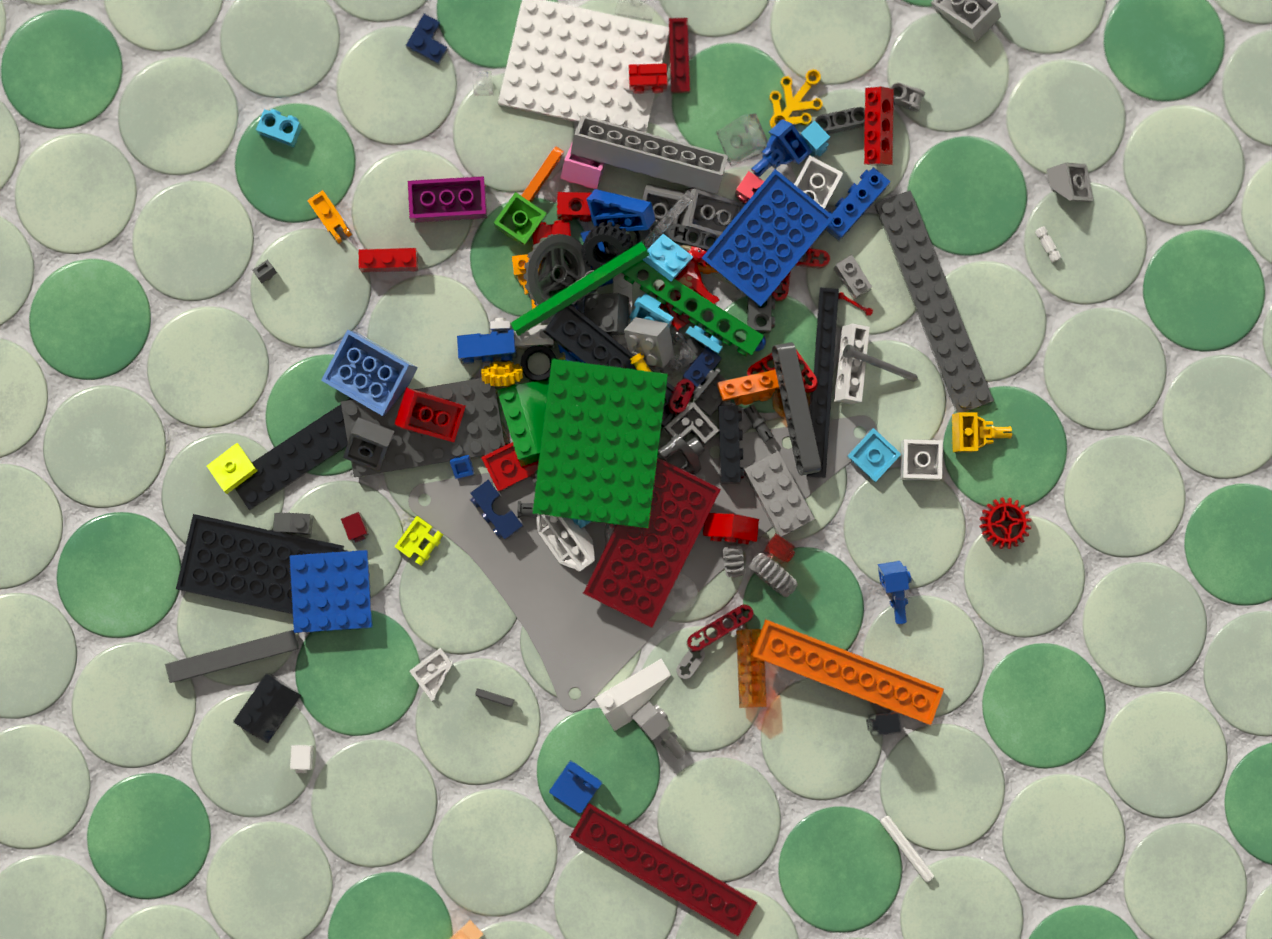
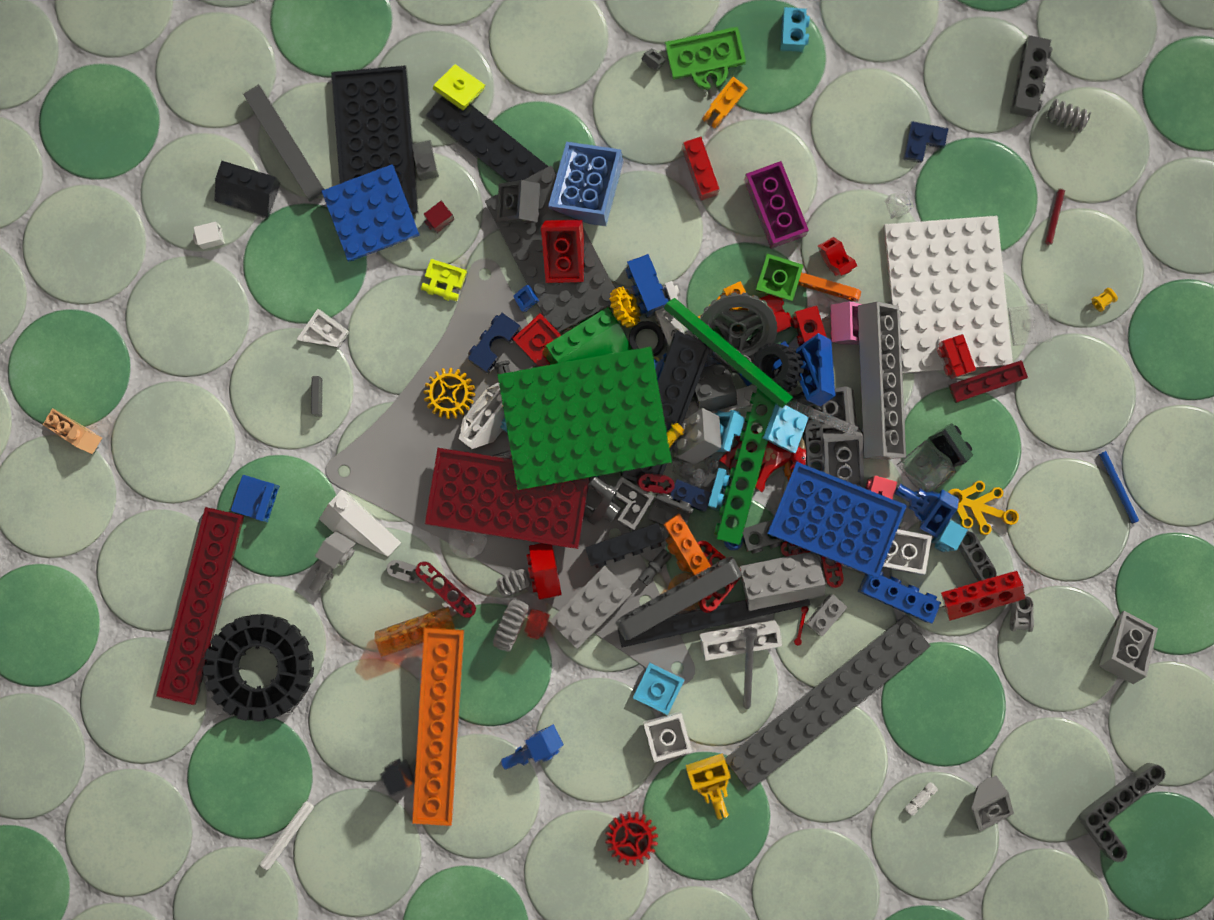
camera: 75 degrees right, 0 degrees up
none -> black tyre [203,614,314,722]
none -> yellow gear [423,368,476,420]
none -> bright green plate [665,27,746,90]
none -> light grey brick [740,552,826,611]
none -> red brick [818,237,857,276]
none -> black slope [929,423,973,469]
none -> dark grey beam [1079,763,1166,862]

